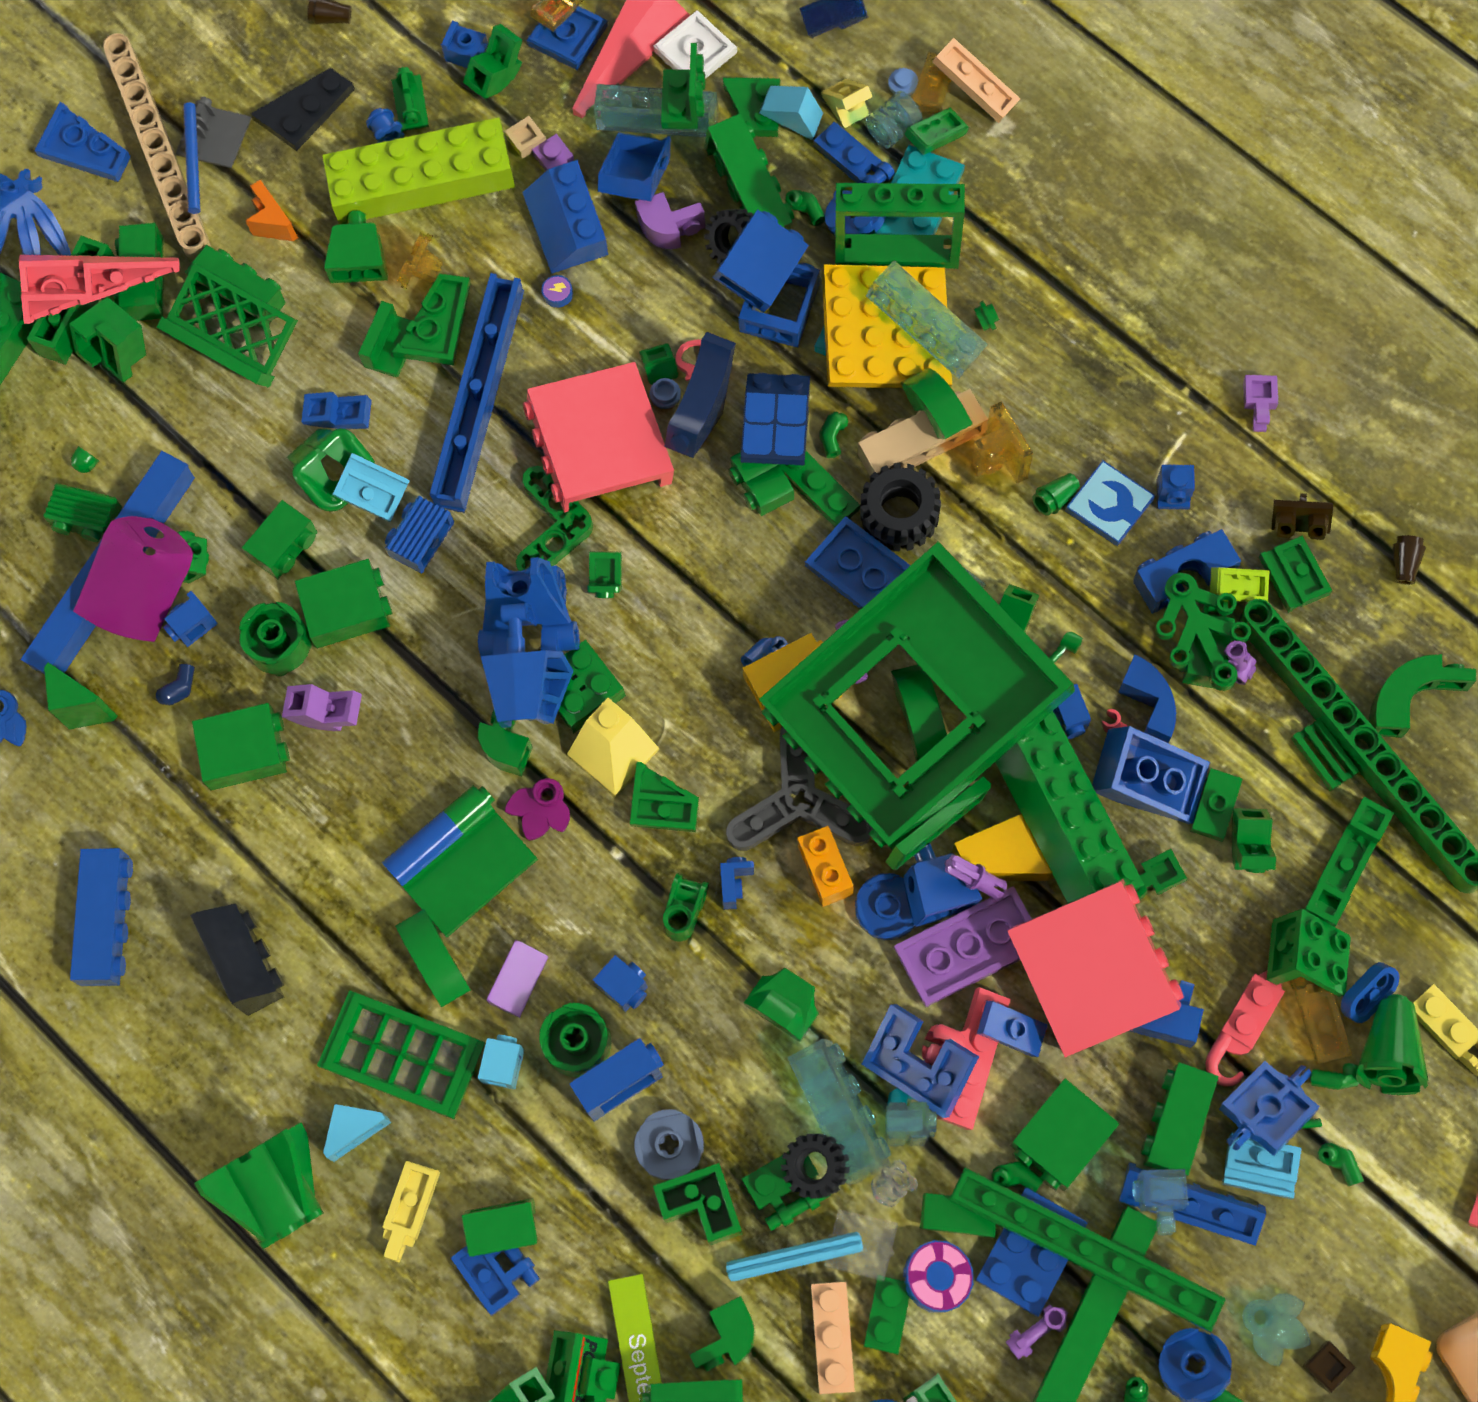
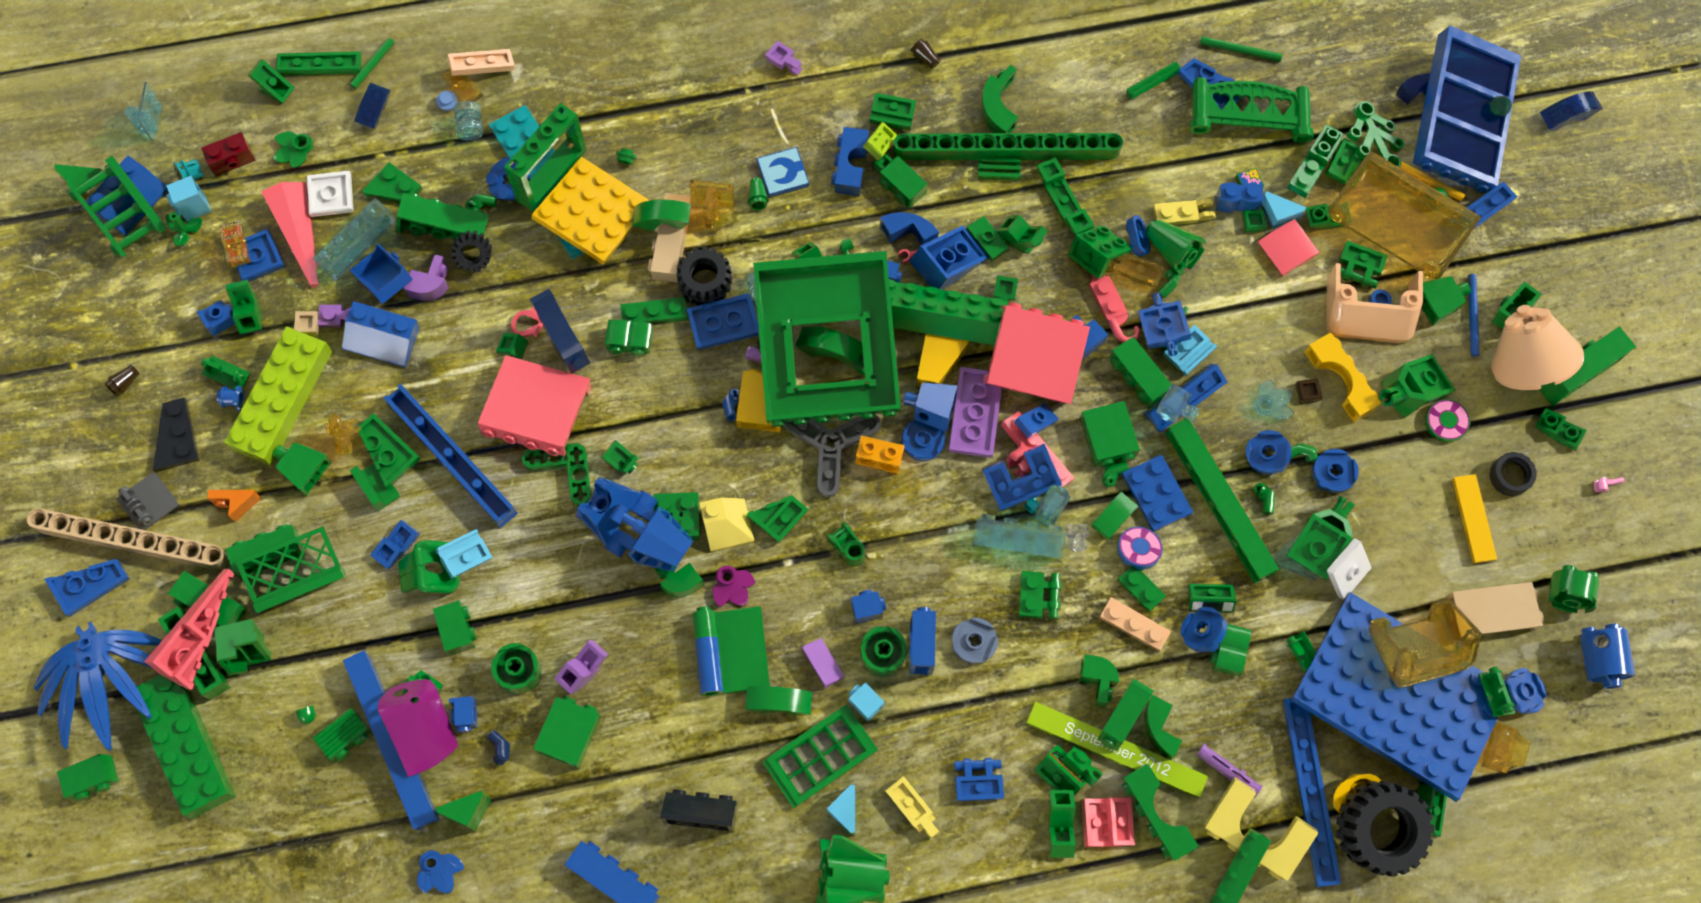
camera: 65 degrees left, 0 degrees up
blue bar [183,102,201,214] -> none
green brick [295,558,393,649] -> none
blue brick [385,496,454,574] -> none
green panel [462,1198,538,1257] -> none
tile [542,275,573,308] -> none
medium blue plate [650,378,681,409] -> none
green brick [653,1163,743,1246] -> none
green bracket [661,43,705,129] -> none
blue brick [712,209,809,313] -> none
blue bracket [720,857,754,910] -> none
medium azure axle [726,1232,863,1281] -> none
blue window [738,263,820,348] -> none
slope [741,373,810,465] -> none
green slope [744,967,819,1042] -> none
medium azure slope [759,86,823,140] -> none
black tyre [781,1134,850,1199] -> none
blue plate [814,121,895,183] -> none
green arm [819,412,848,458] -> none
light yellow slope [821,79,872,127] -> none
clear piece [824,1209,898,1281] -> none
clear light blue brick [866,261,988,379] -> none
green tile [886,776,991,870] -> none
green plate [904,107,969,155] -> none
medium lavender axle [945,855,1007,900] -> none
green tile [949,1168,1226,1333] -> none
medium lavender bar [1005,1305,1068,1359] -> none
green plant [1155,573,1251,691] -> none
blue brick [1157,465,1195,510] -> none
medium lavender bar [1224,641,1257,685] -> none
dark brown hips [1271,493,1333,540] -> none
green arm [1317,1143,1364,1187] -> none

